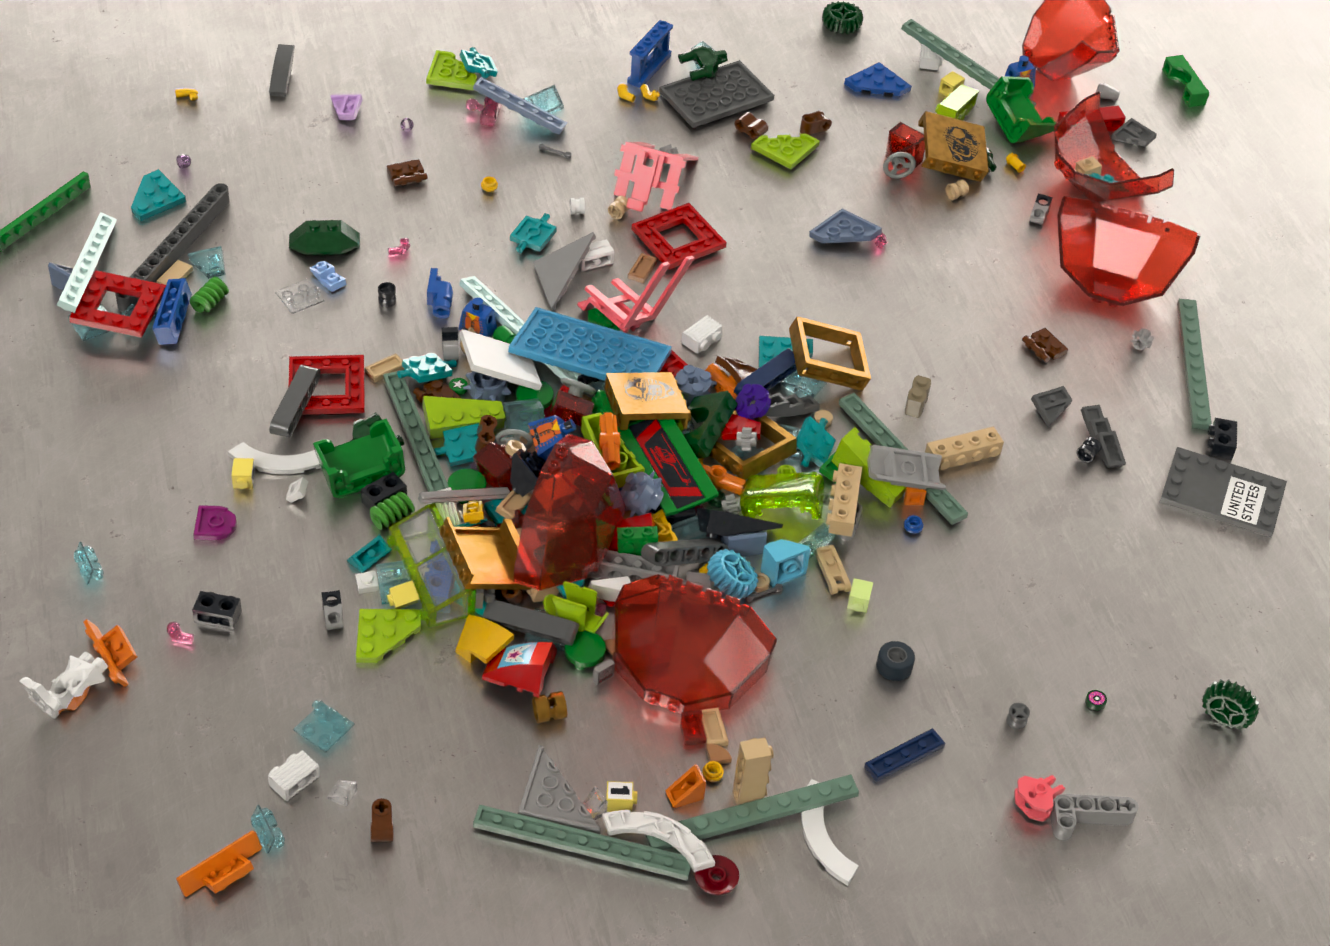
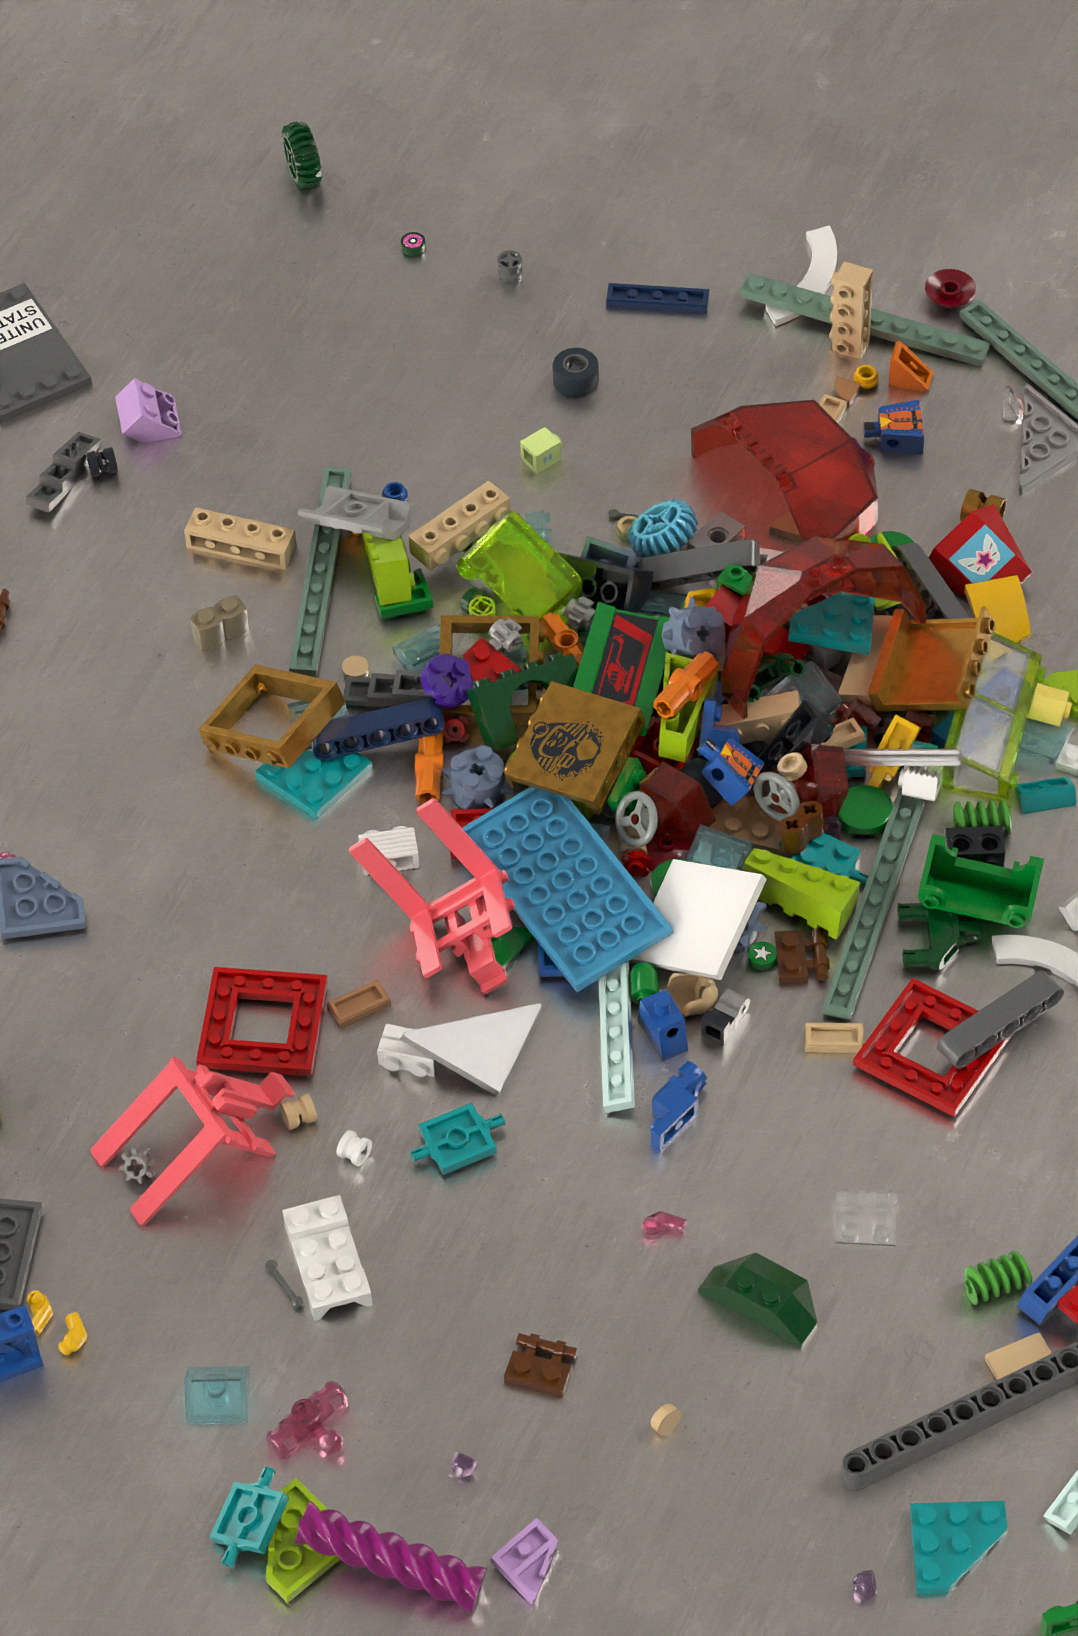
camera: 135 degrees left, 5 degrees up
clear light blue wing [188,246,226,279] -> none
light blue slope [310,261,347,292] -> none
black wheel [378,282,396,307] -> none
teal plate [397,353,457,383] -> none
sand blue plate [473,77,567,135] -> none
yellow plate [481,176,498,192] -> none
light grey tile [593,659,615,686] -> none
white tile [602,810,715,872] -> none
brick [606,781,637,812] -> none
clear red bracket [680,710,706,745] -> none
reddish brown plate [715,356,757,384] -> none
medium azure slope [760,539,811,588] -> none
teal plate [796,416,836,468] -> none
tan plate [814,545,851,595] -> none
coral hinge [1014,775,1065,822] -> none
dark grey wing [1031,386,1072,427] -> none
light grey beam [1051,794,1138,841] -> none
none -> lavender slope [115,378,182,444]
none -> white piece [282,1195,373,1321]
none -> magenta piece [294,1501,487,1612]
none -> tan tile [651,1404,681,1435]
none -> blue torso [863,400,924,454]

